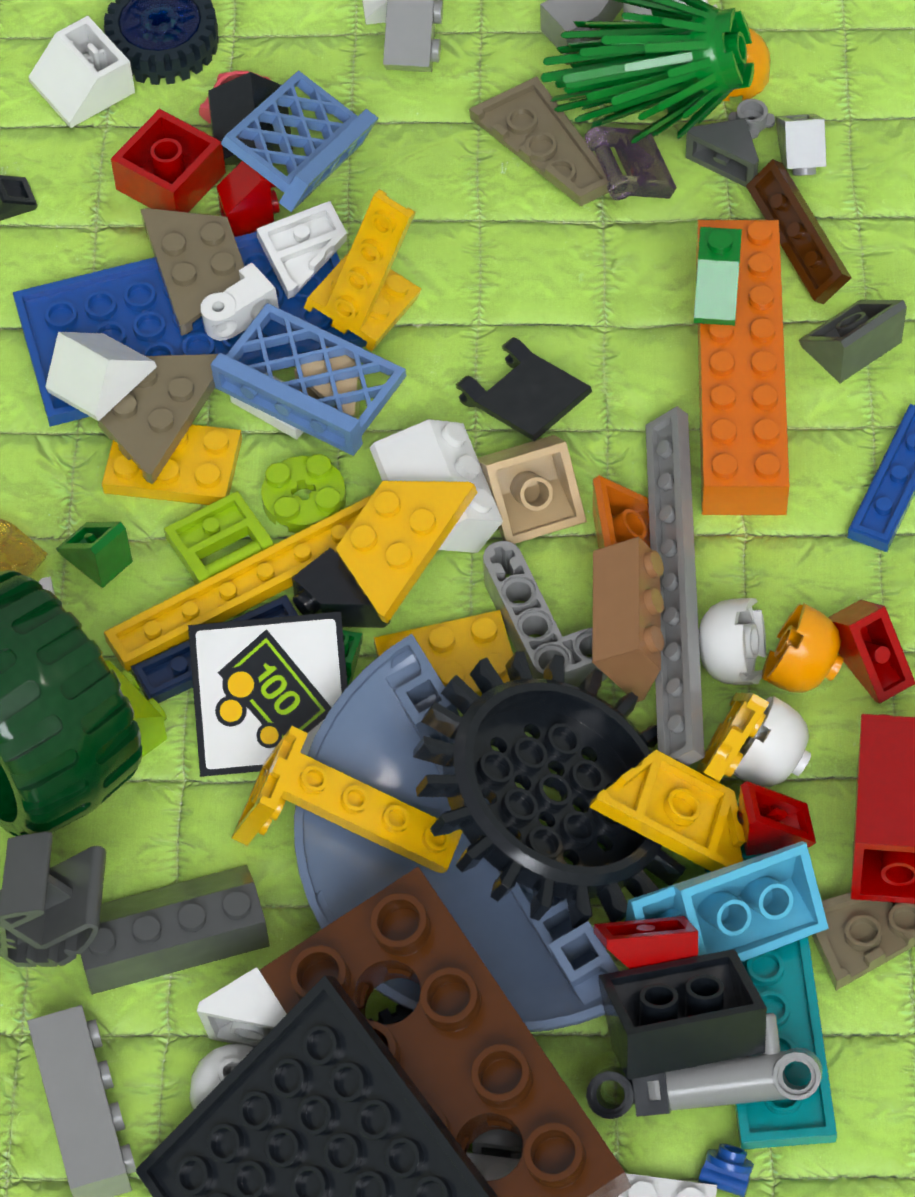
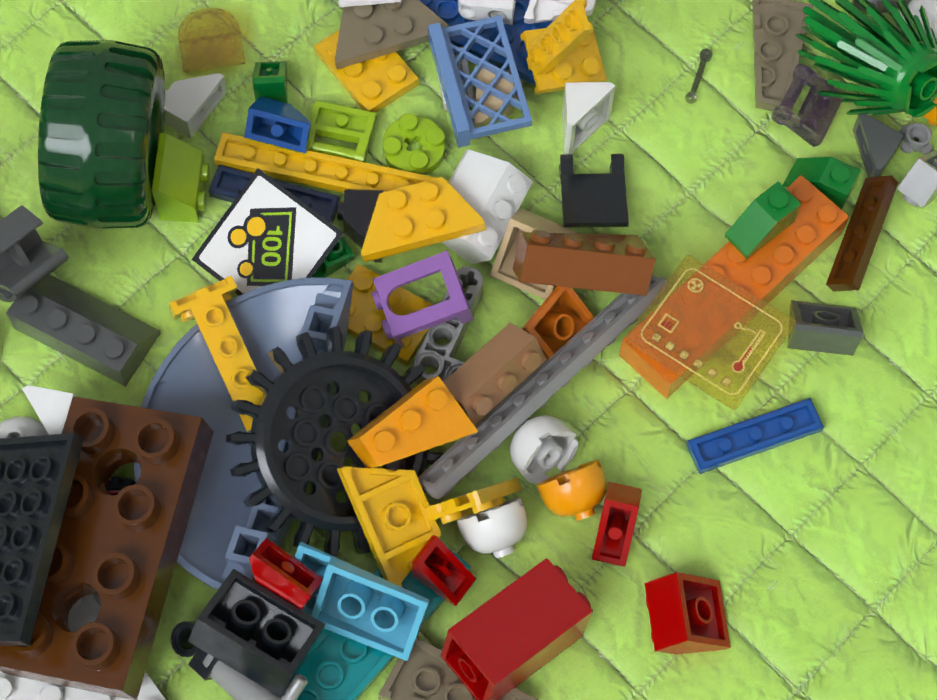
camera: 40 degrees right, 10 degrees up
none -> blue slope [244,96,312,153]
none -> light orange wedge [347,376,479,468]
none -> medium lavender panel [372,250,474,347]
none -> dark orange wedge [513,230,656,296]
none -> white slope [562,82,615,154]
none -> clear yellow sticker [625,255,796,410]
none -> clear smoke hinge [685,48,712,104]
none -> green slope [783,157,861,210]

